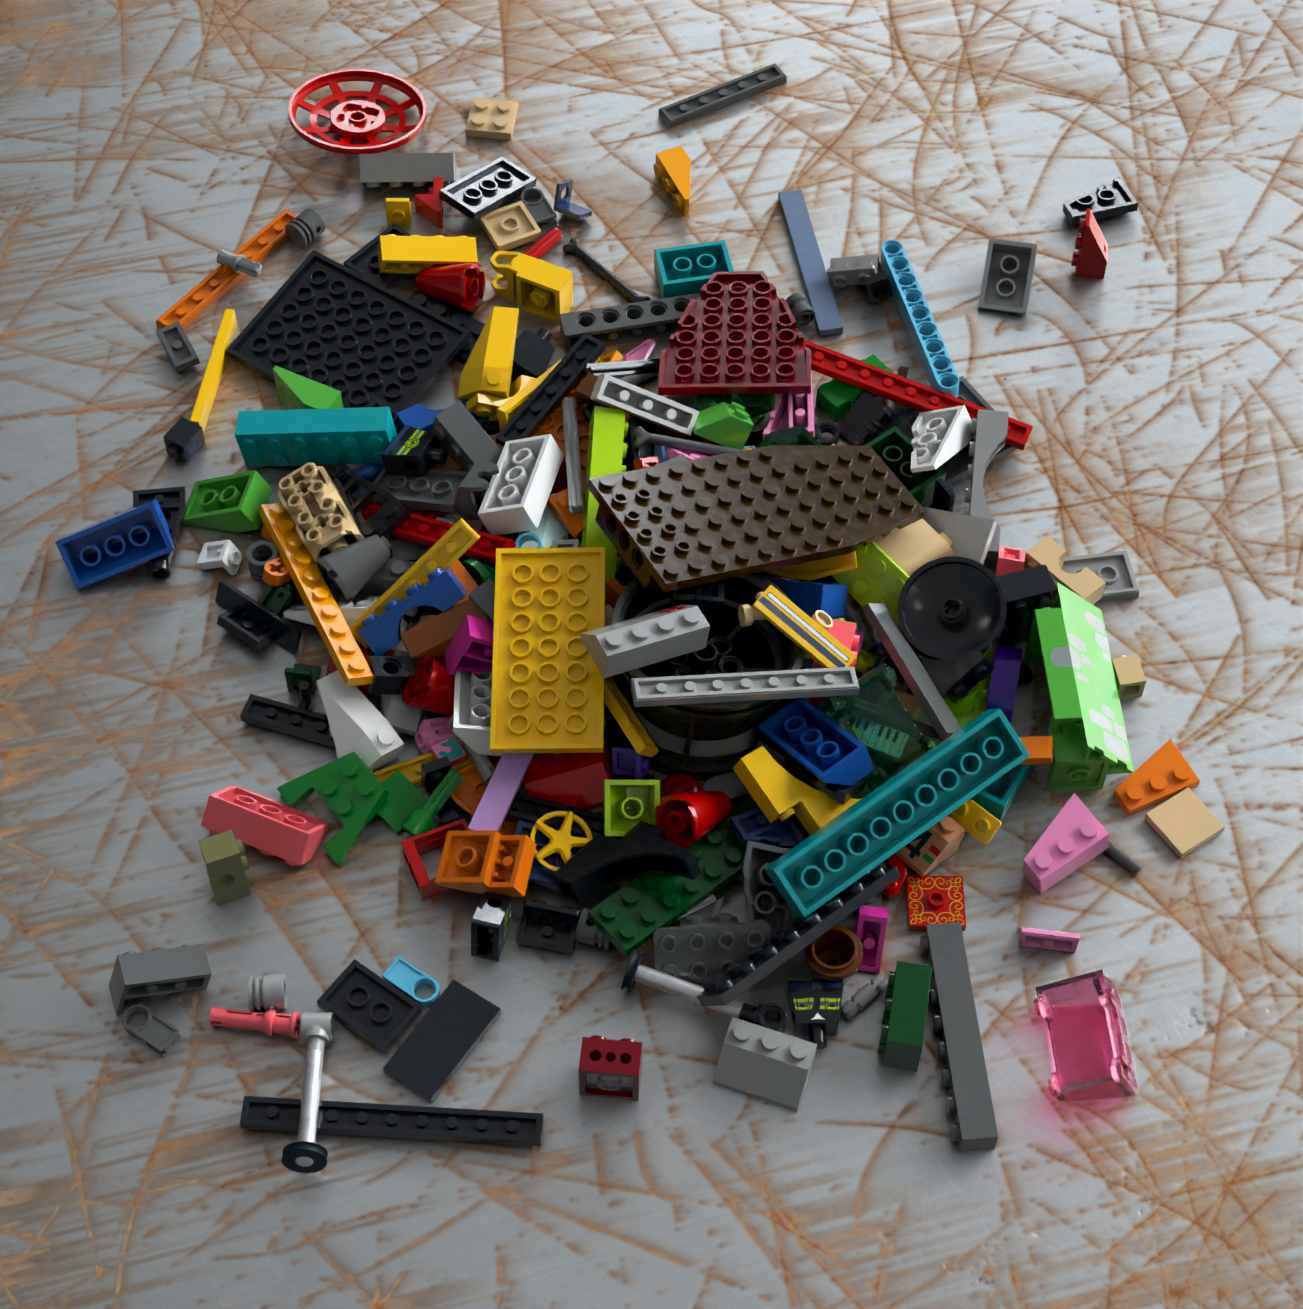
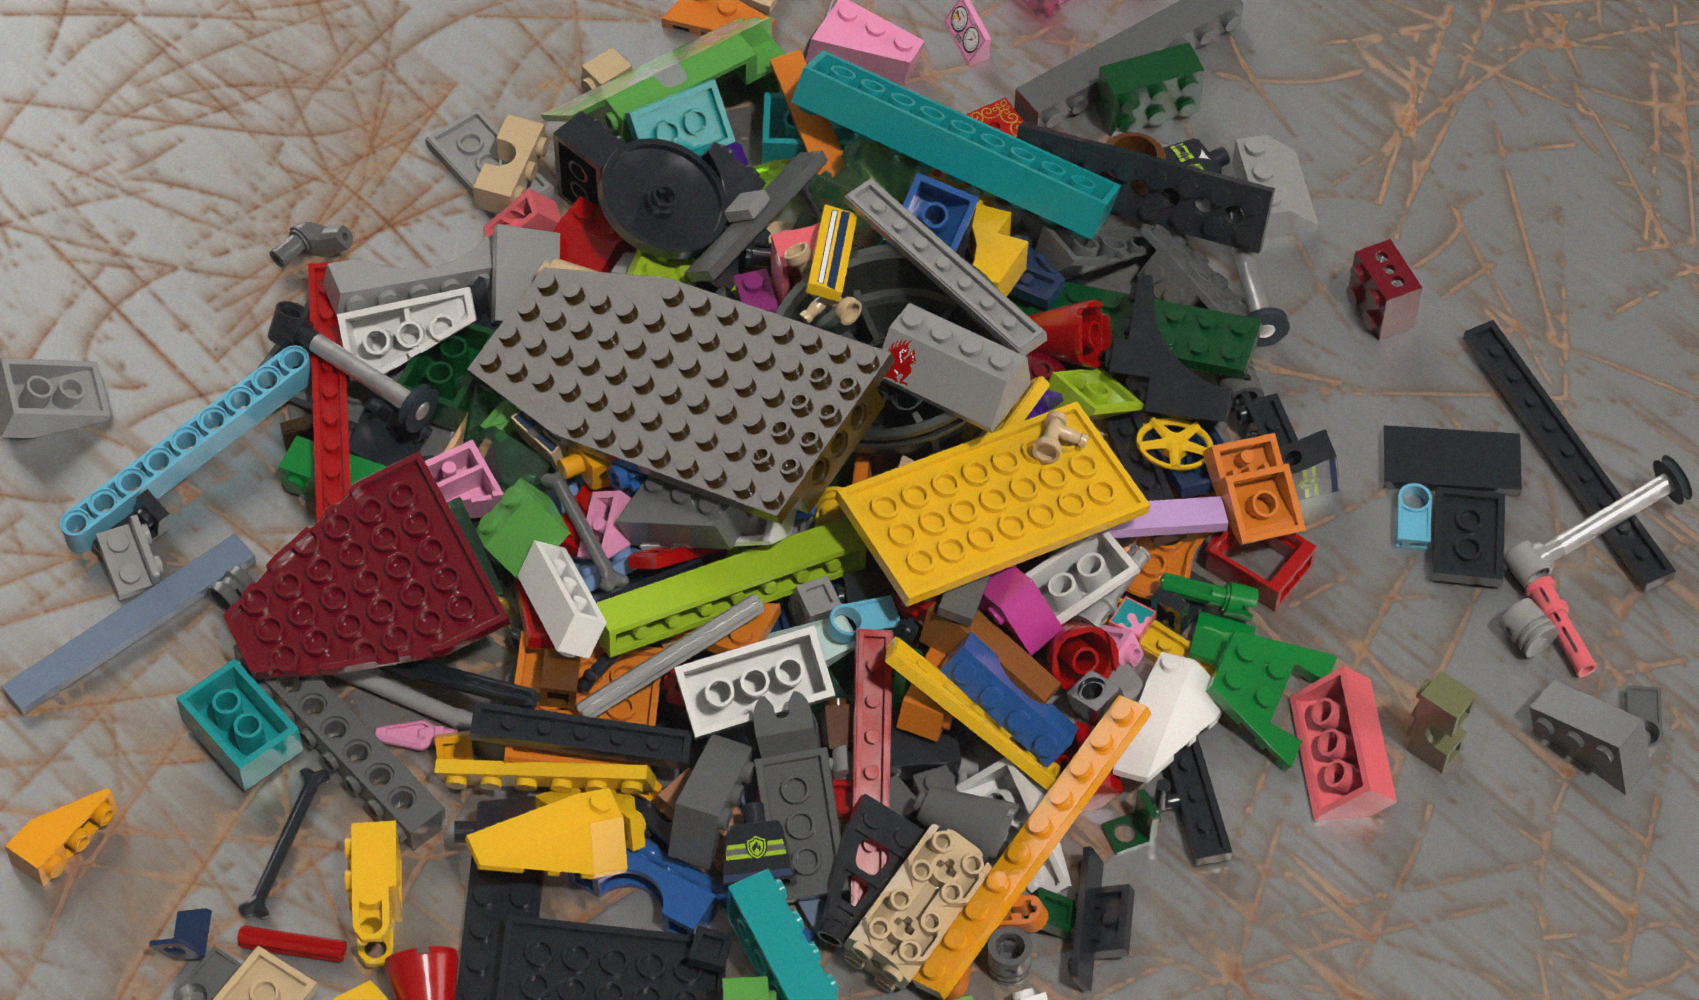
camera: 120 degrees left, 0 degrees up
none -> piece [267,301,439,433]
none -> dark grey arm [269,222,353,268]
none -> teal plate [624,79,736,156]
none -> light grey tile [724,190,770,222]
none -> tan piece [1032,411,1089,463]

